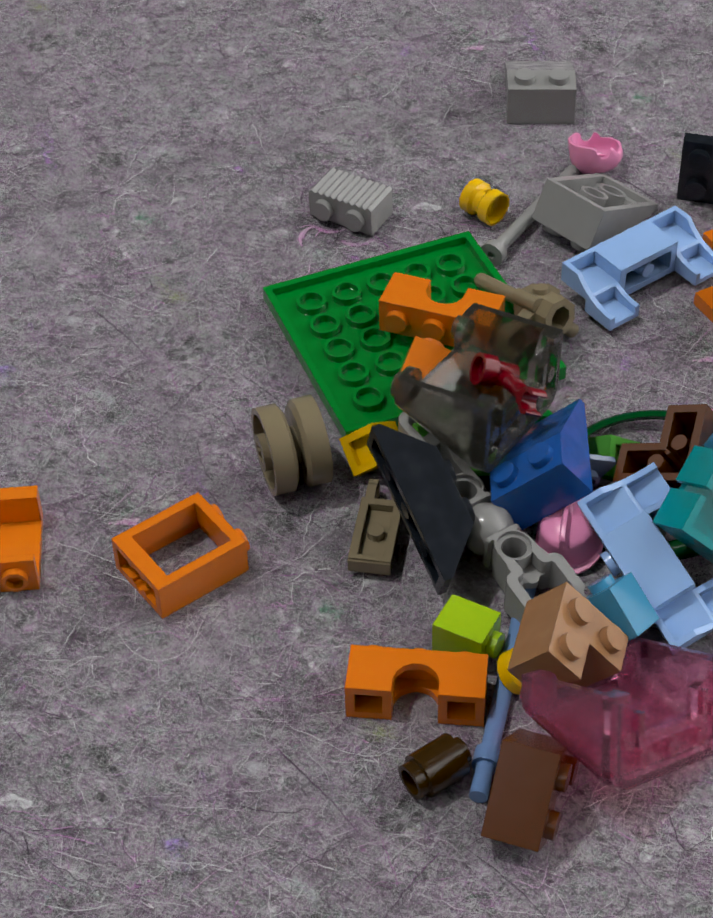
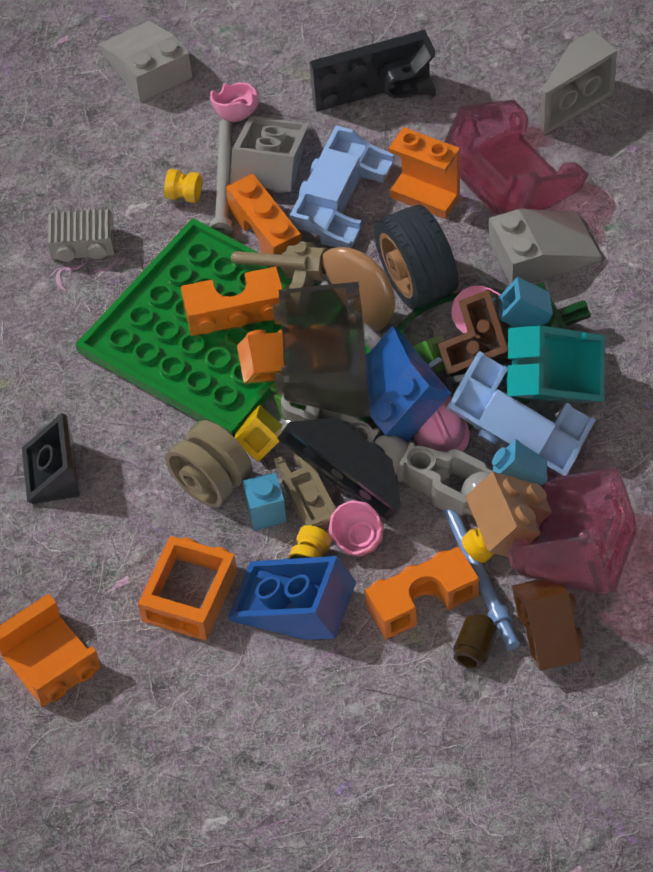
camera: 30 degrees left, 10 degrees up
lime brick [432,594,505,660] -> none
dark red brick [469,352,548,417] -> none
none -> black slope [22,413,80,504]
none -> orange arch [226,173,302,255]
none -> blue slope [228,556,356,640]
none -> dark azure brick [242,473,287,531]
none -> yellow wheel [288,525,332,559]
none -> medium nougat piece [322,247,395,331]
none -> bright pink hair [329,500,384,557]
none -> black wheel [374,204,459,309]

